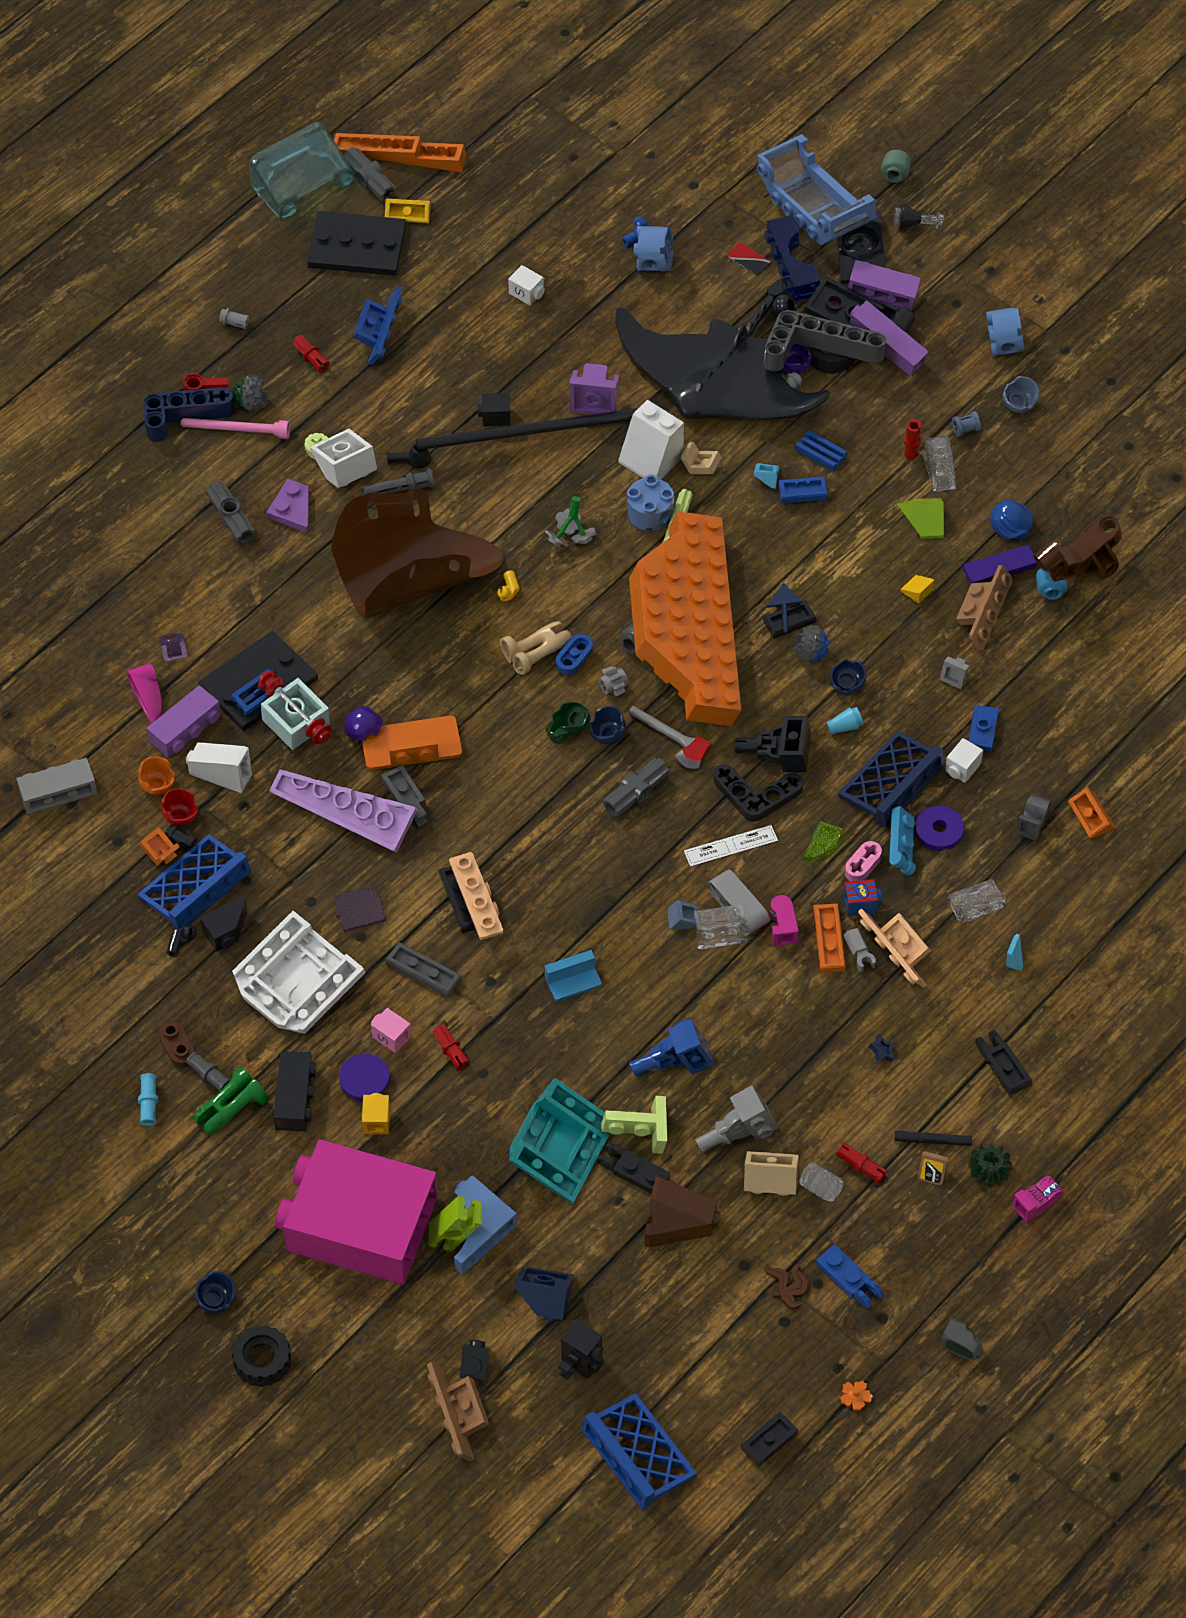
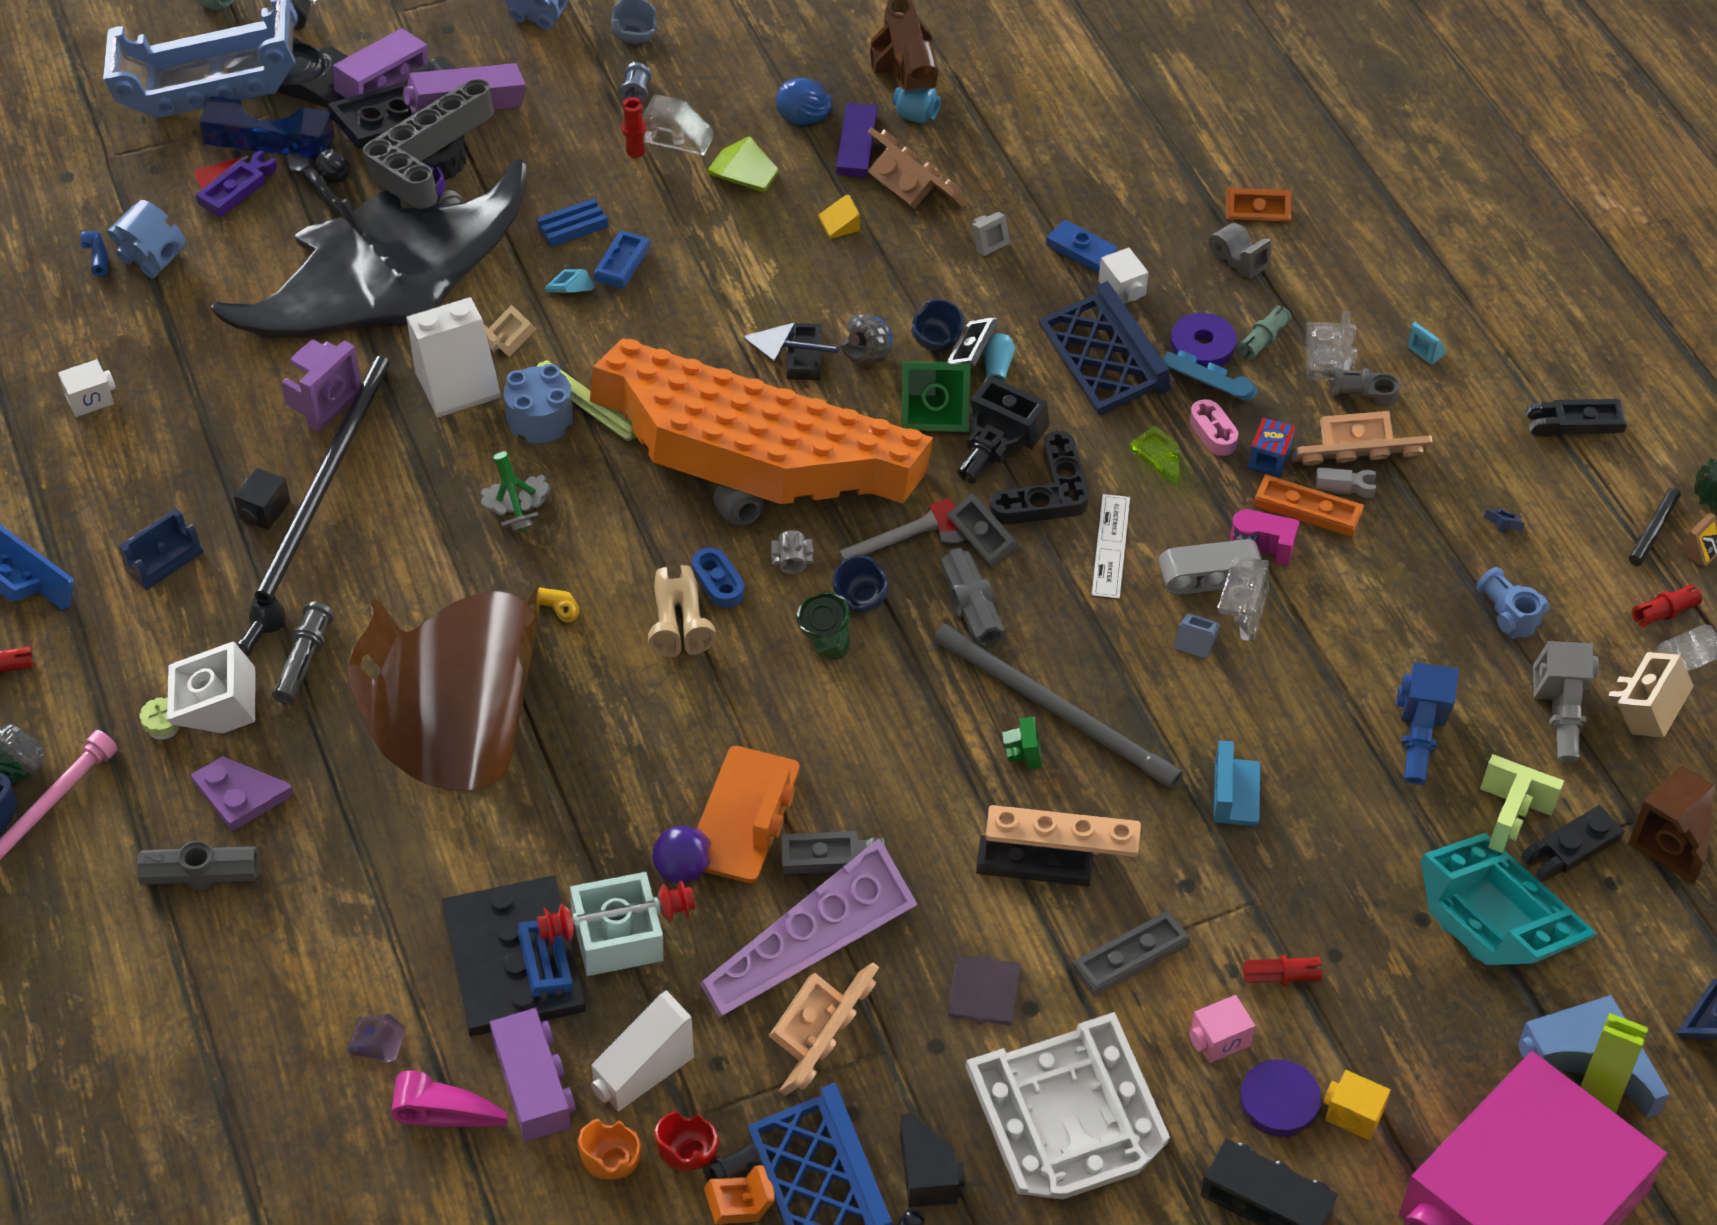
camera: 65 degrees left, 5 degrees down
none -> dark blue hinge [118,508,204,590]
none -> dark purple plate [196,150,277,217]
none -> light nougat bracket [769,962,879,1096]
none -> green slope [901,361,971,432]
none -> dark grey piece [934,624,1183,790]
none -> dark grey slope [947,318,998,371]
none -> dark grey slope [947,492,1020,566]
none -> green tile [1003,716,1042,769]
none -> sand green pin [1237,305,1292,360]
none -> dark grey connector [1333,367,1400,406]
none -> medium blue connector [1476,567,1550,639]

